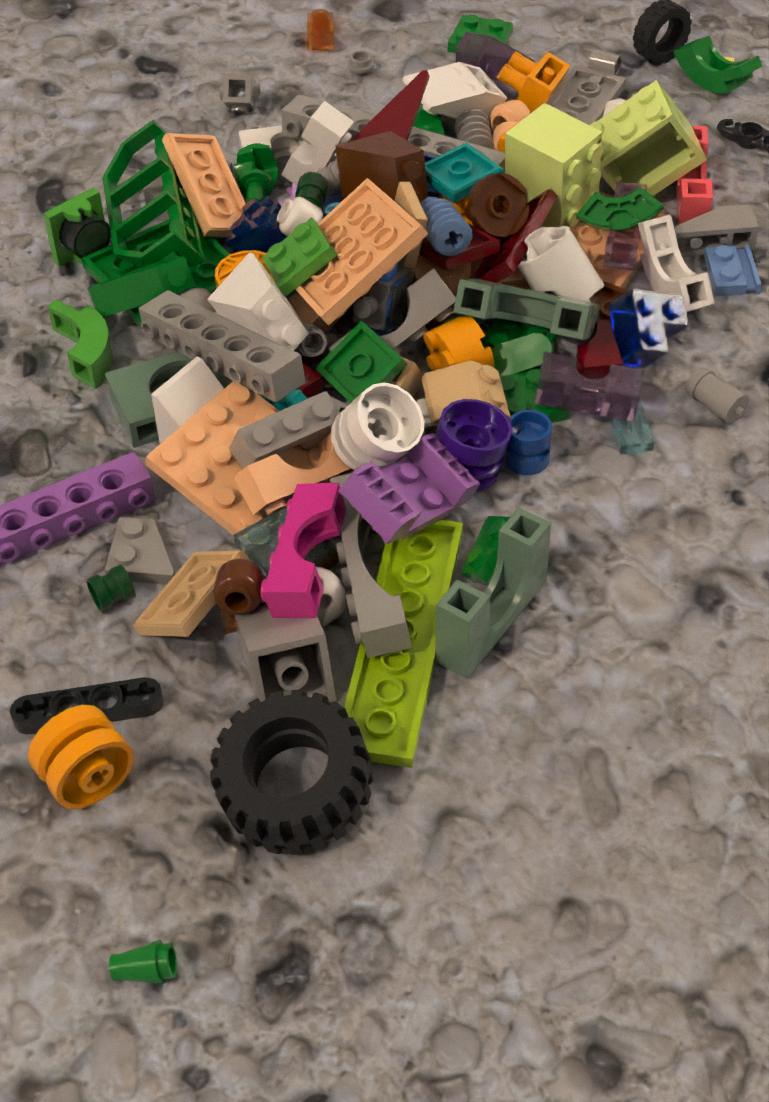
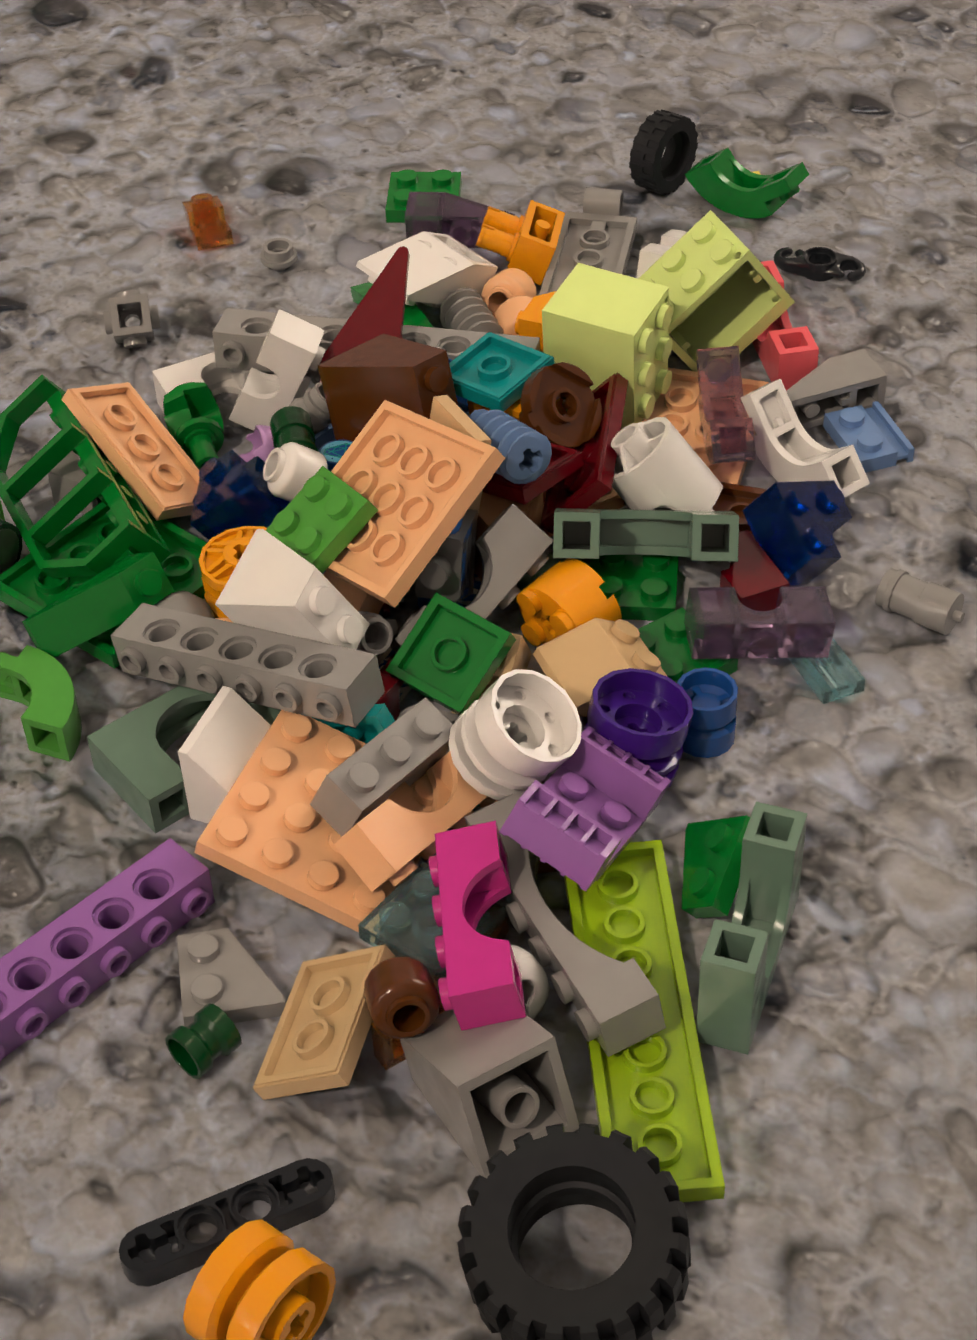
camera: 15 degrees left, 5 degrees down
green tile [492,333,554,376] -> none
green tile [575,187,664,232] -> none

